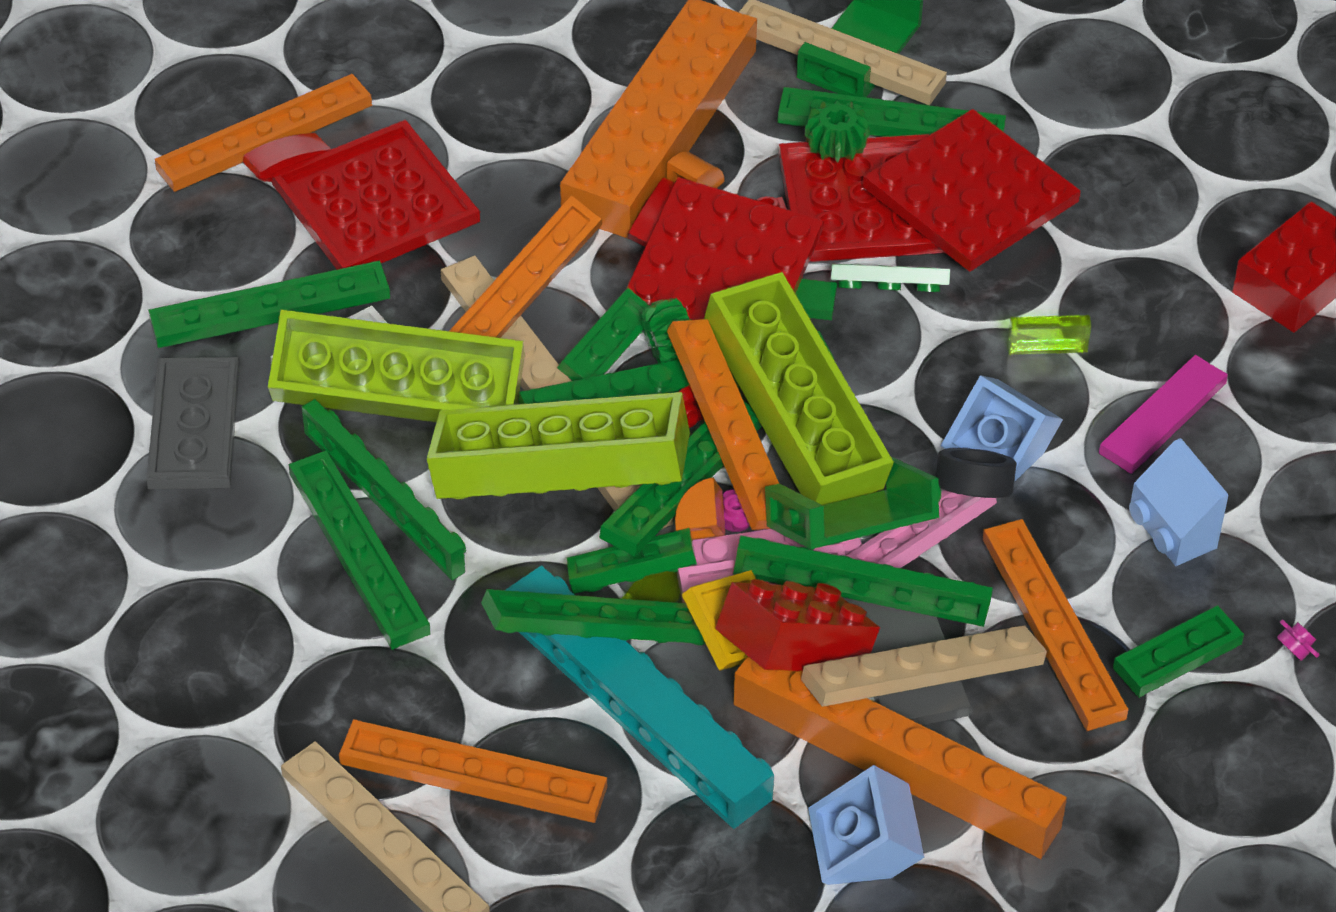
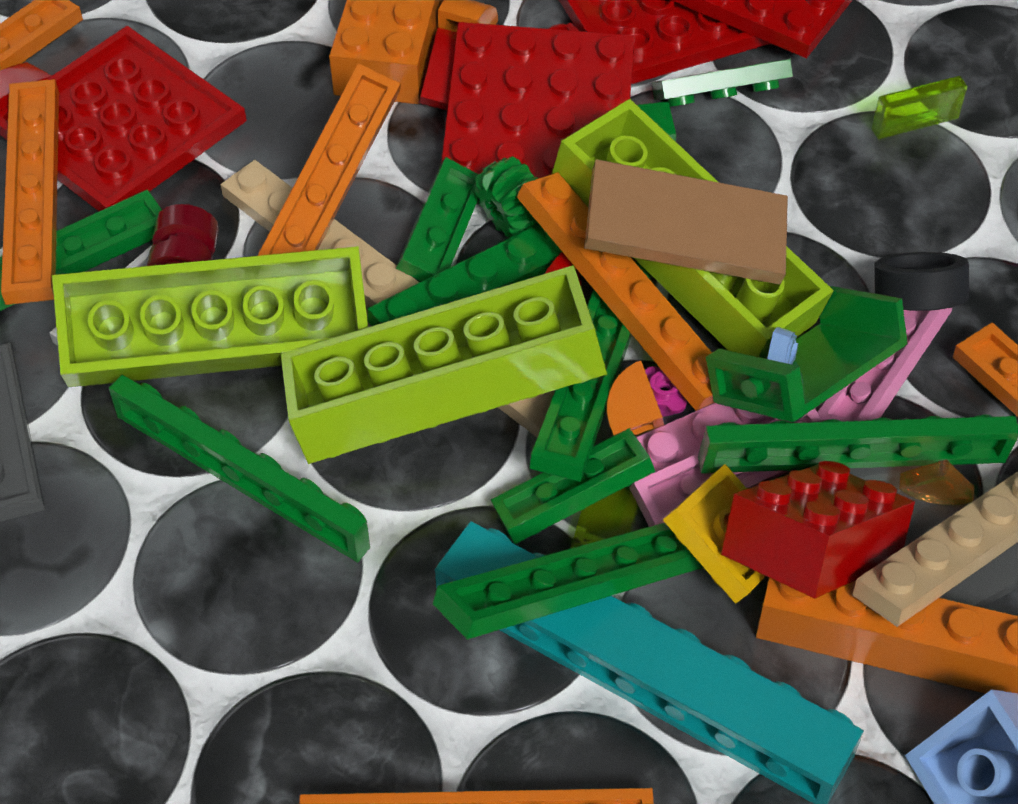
camera: 15 degrees left, 5 degrees up
green plate [288,450,431,650] -> none
light blue slope [941,375,1063,482] -> none
none -> orange plate [1,79,59,305]
none -> dark red wheel [147,204,219,266]
none -> medium nougat tile [584,159,788,285]
none -> light blue tile [767,327,798,364]
none -> clear orange tile [899,459,974,505]

